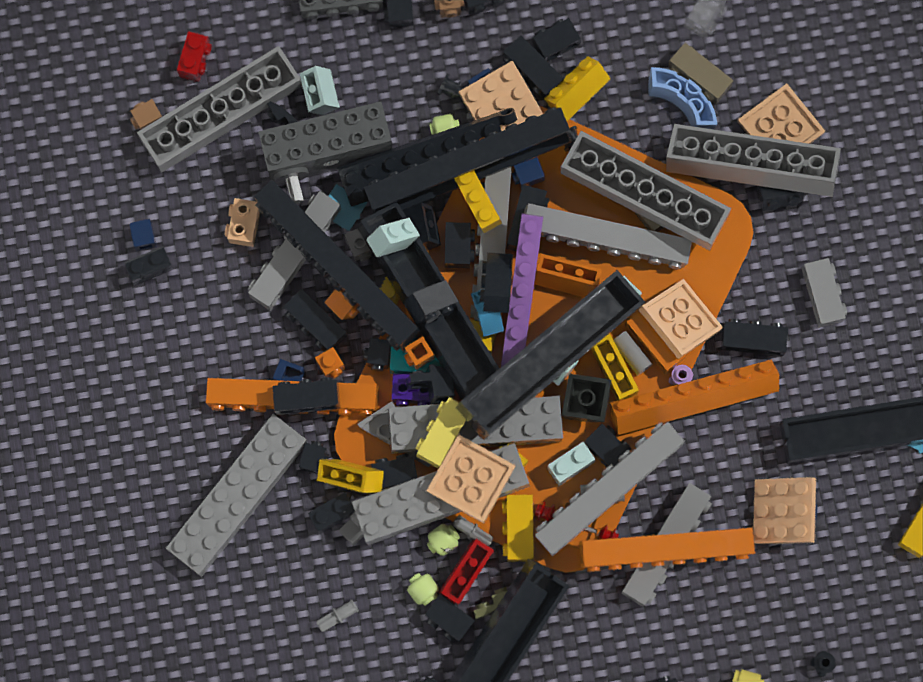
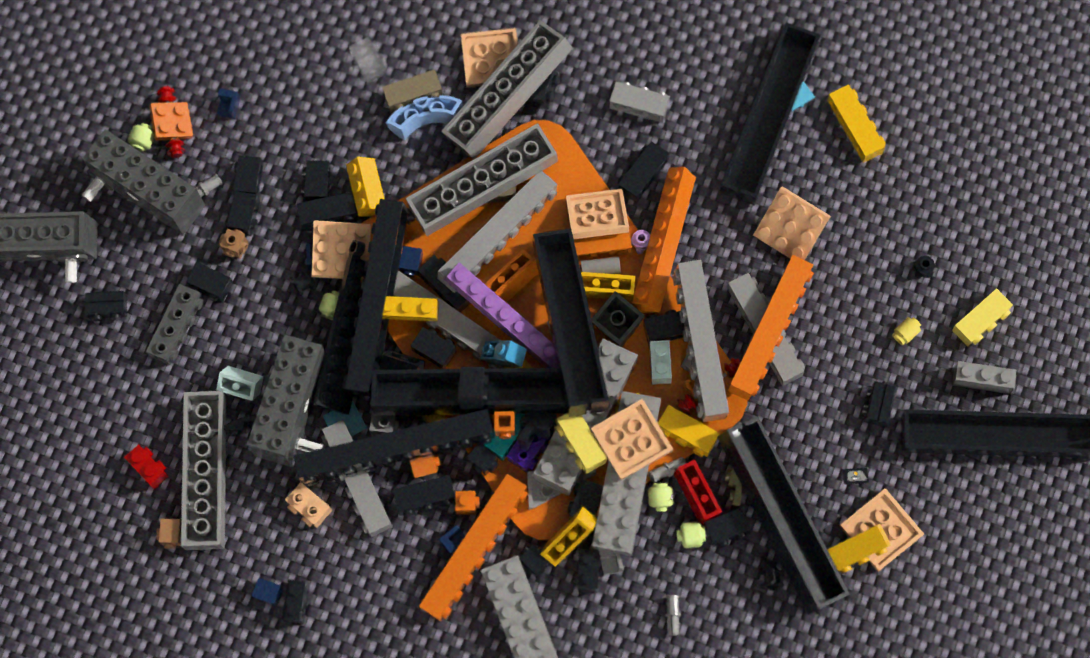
camera: 55 degrees left, 5 degrees down
black brick [272,377,341,415] -> none
light aqua brick [366,218,420,257] -> none
black brick [480,252,513,313] -> none

